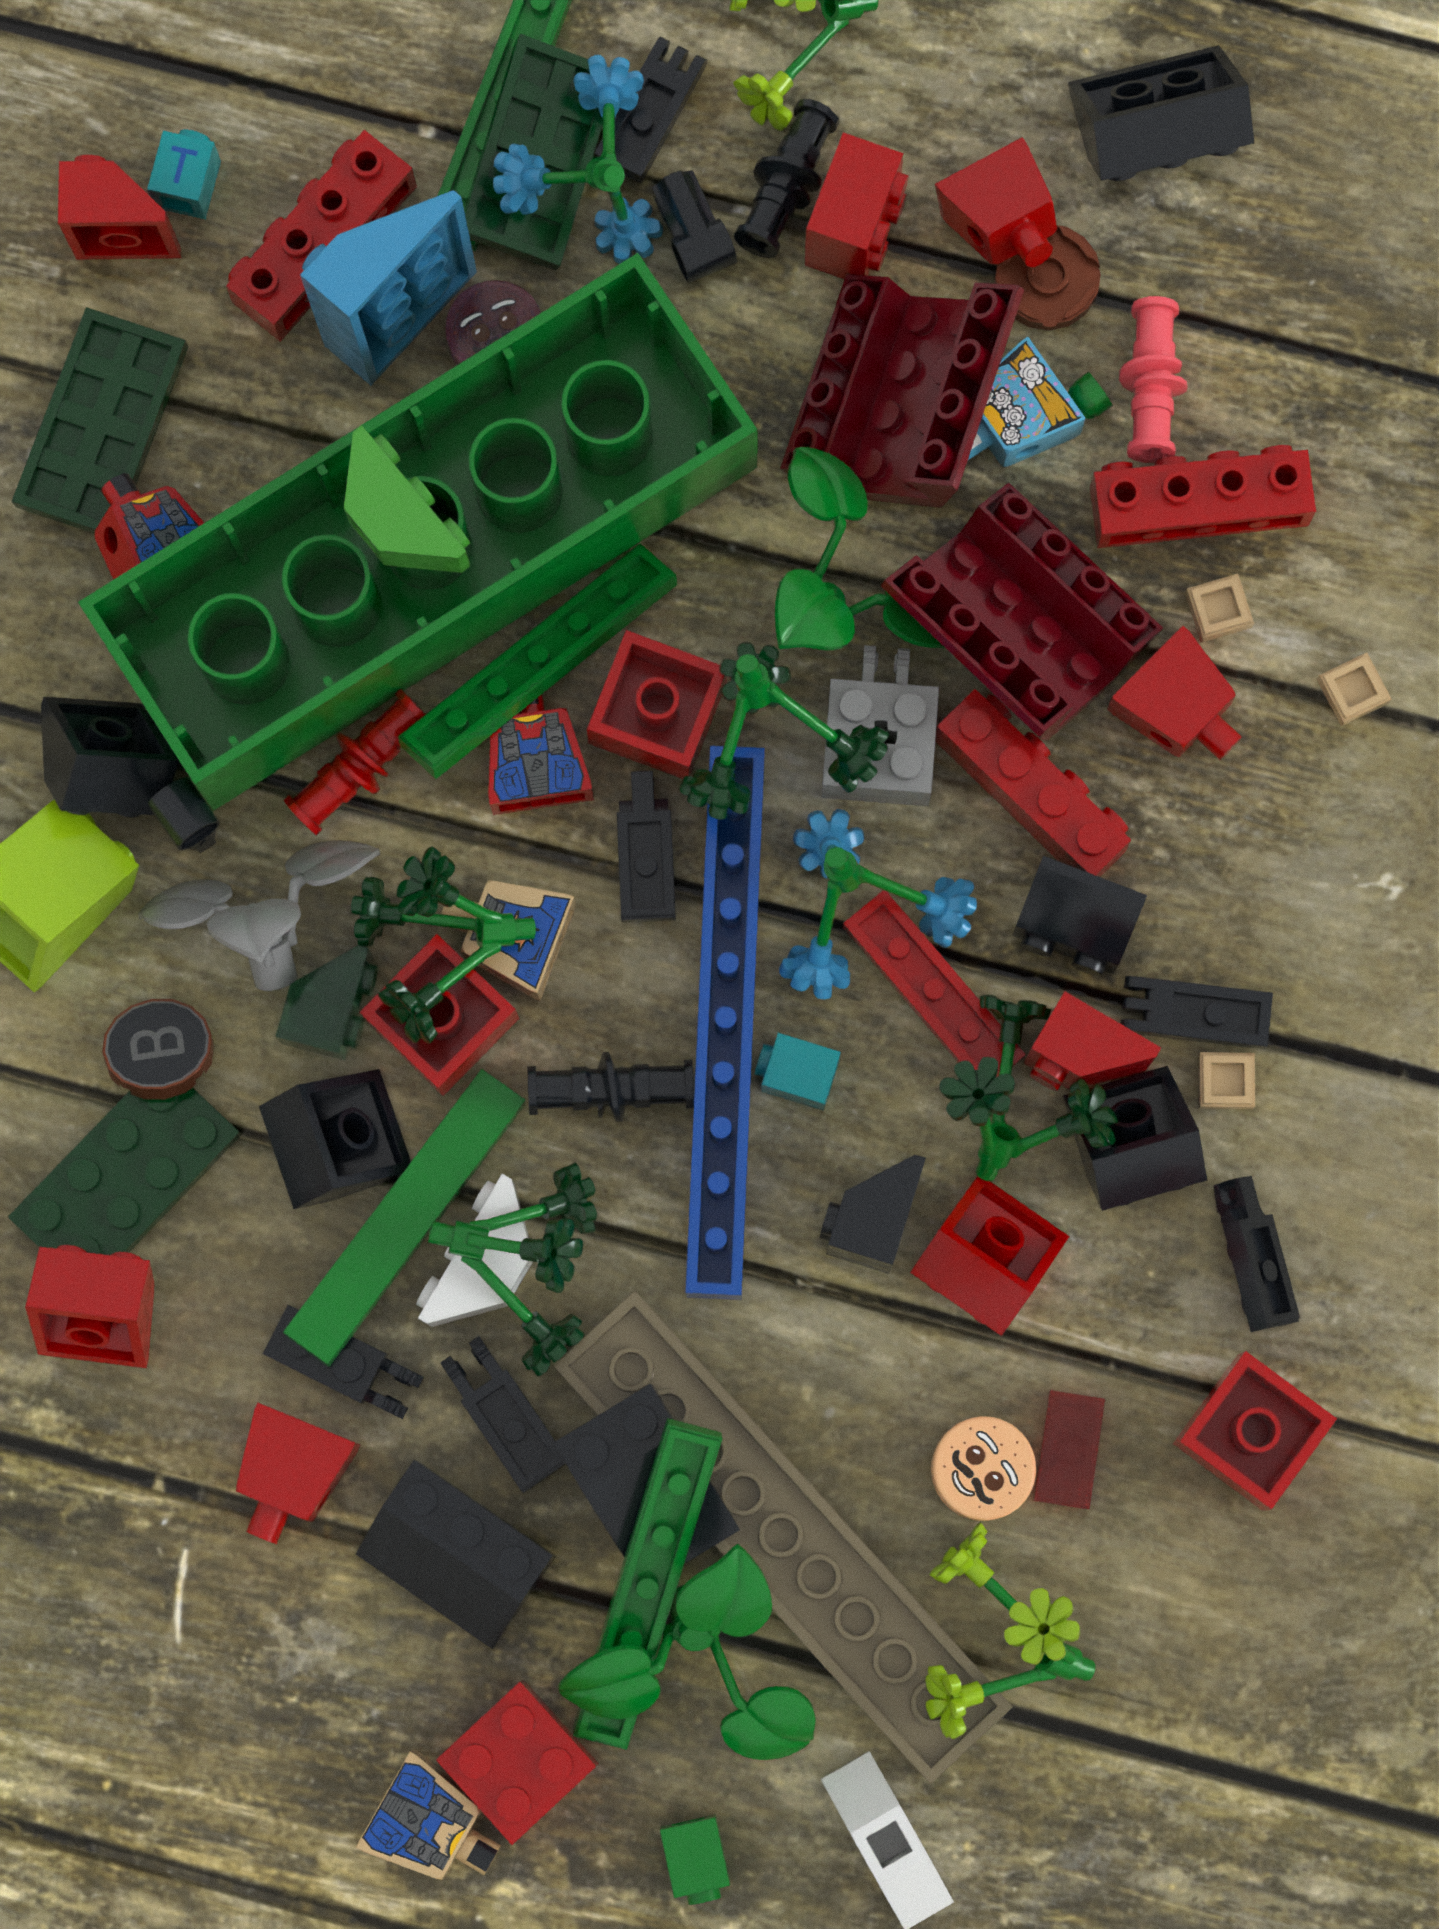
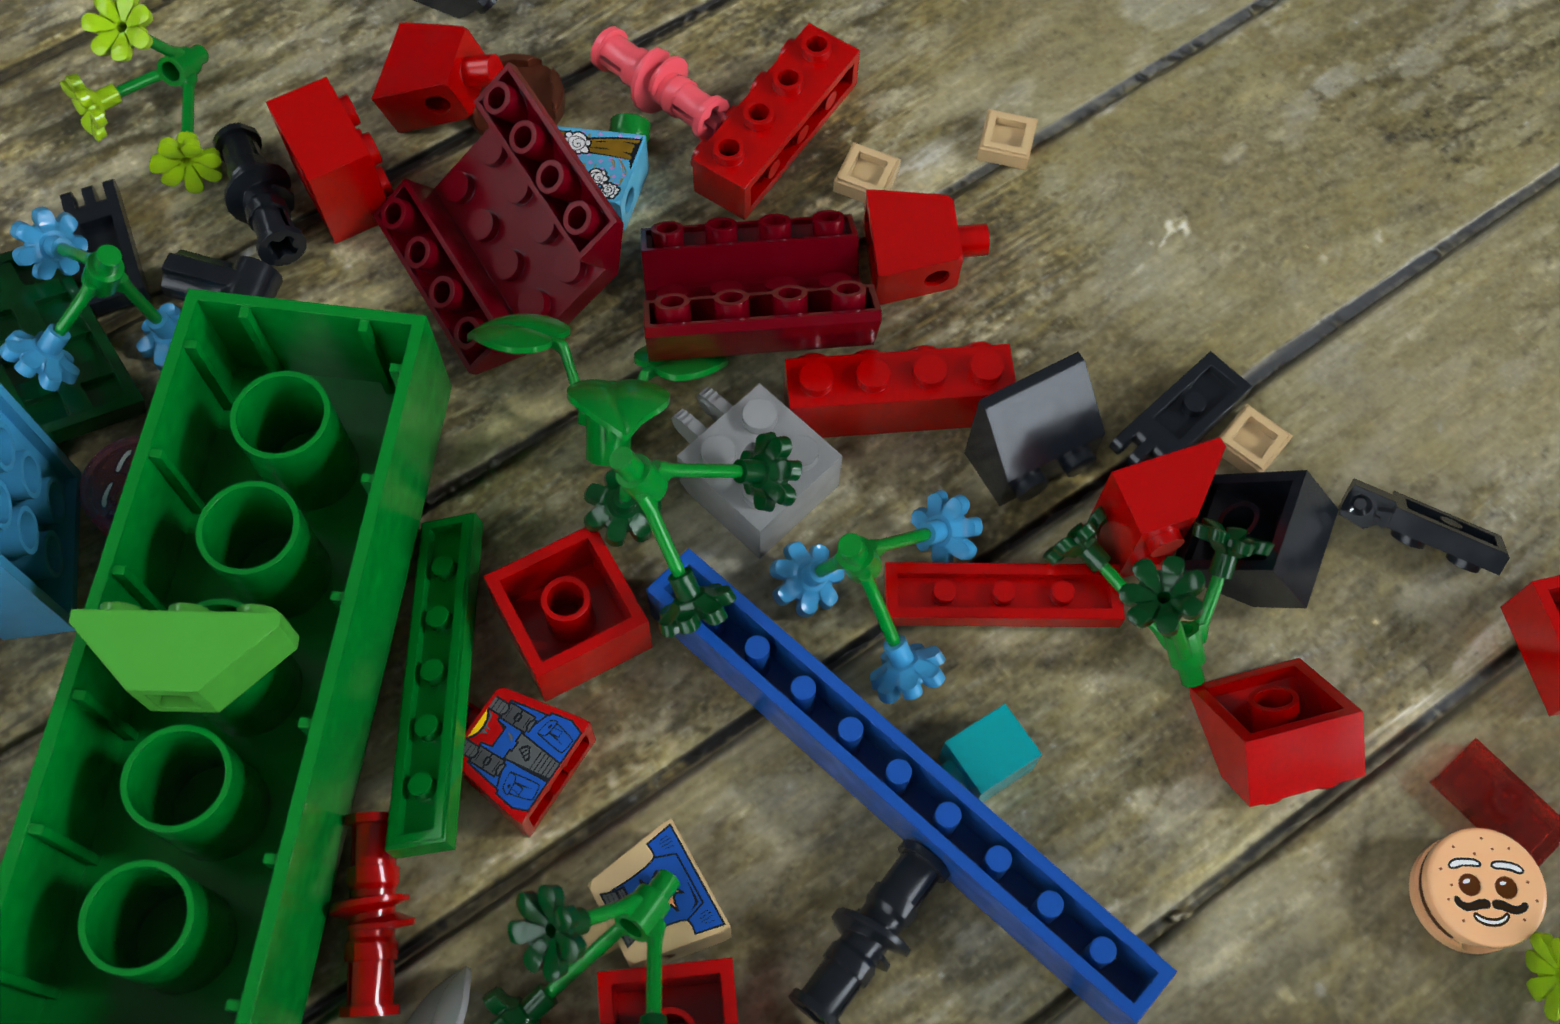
camera: 55 degrees left, 15 degrees down
black hinge [617,771,676,923] -> none
black slope [819,1155,926,1274] -> none

